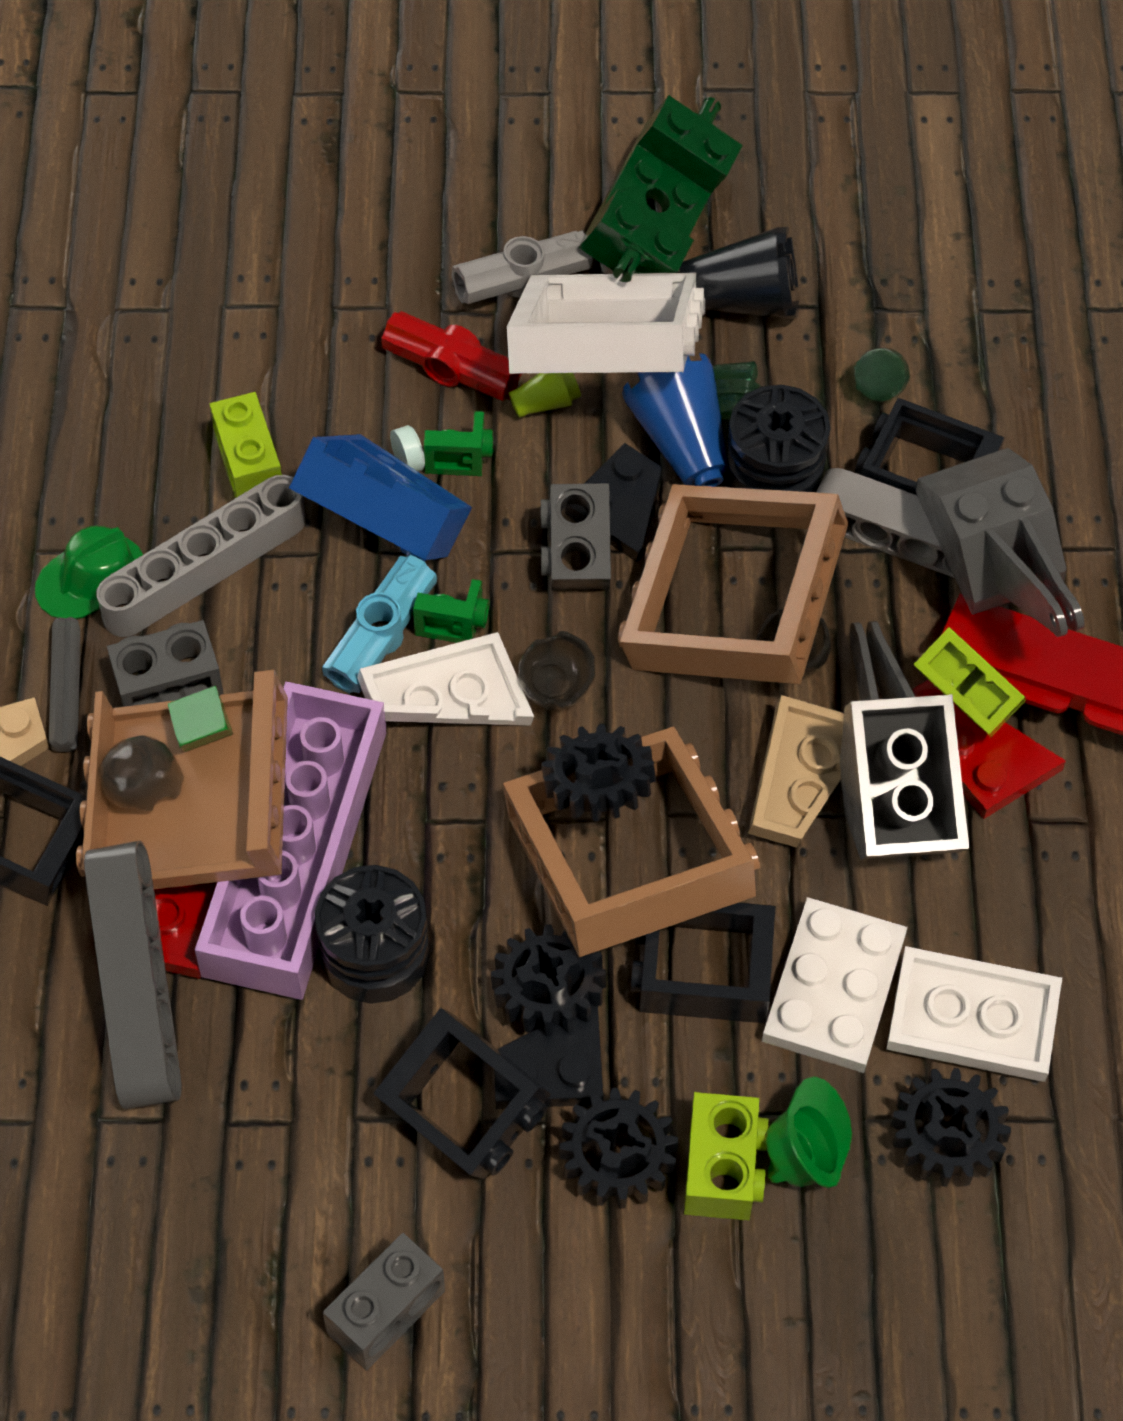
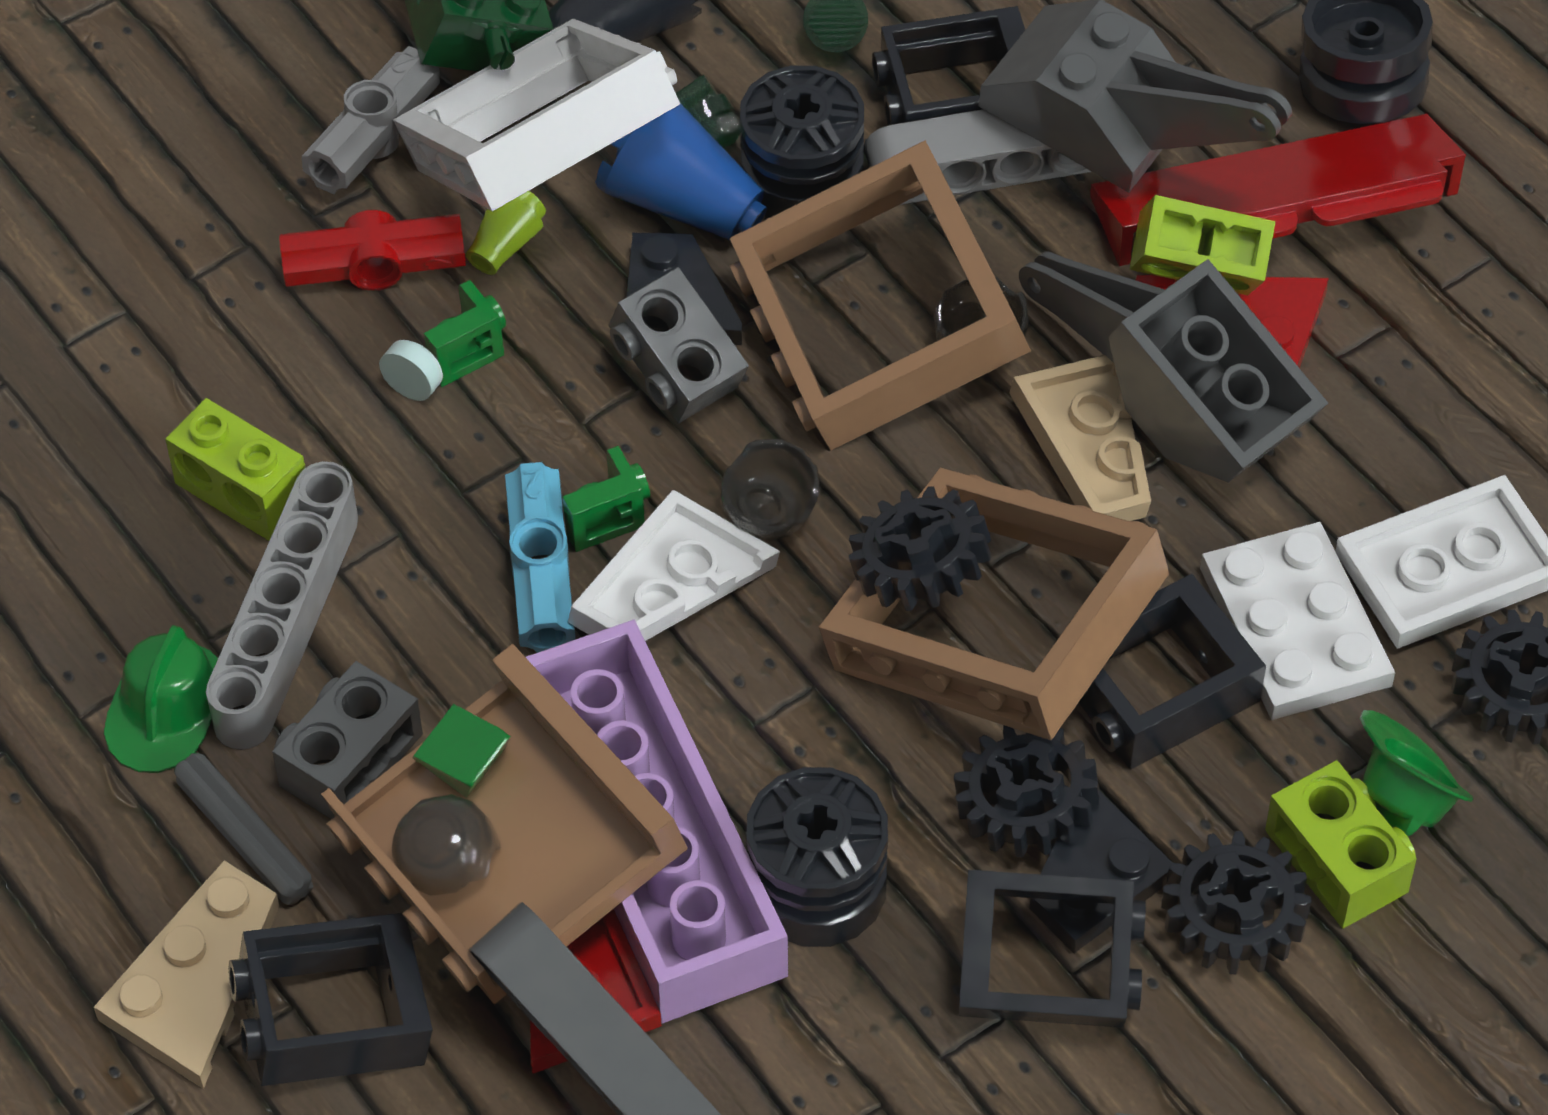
camera: 35 degrees left, 5 degrees down
blue wedge [289,434,472,562] -> none

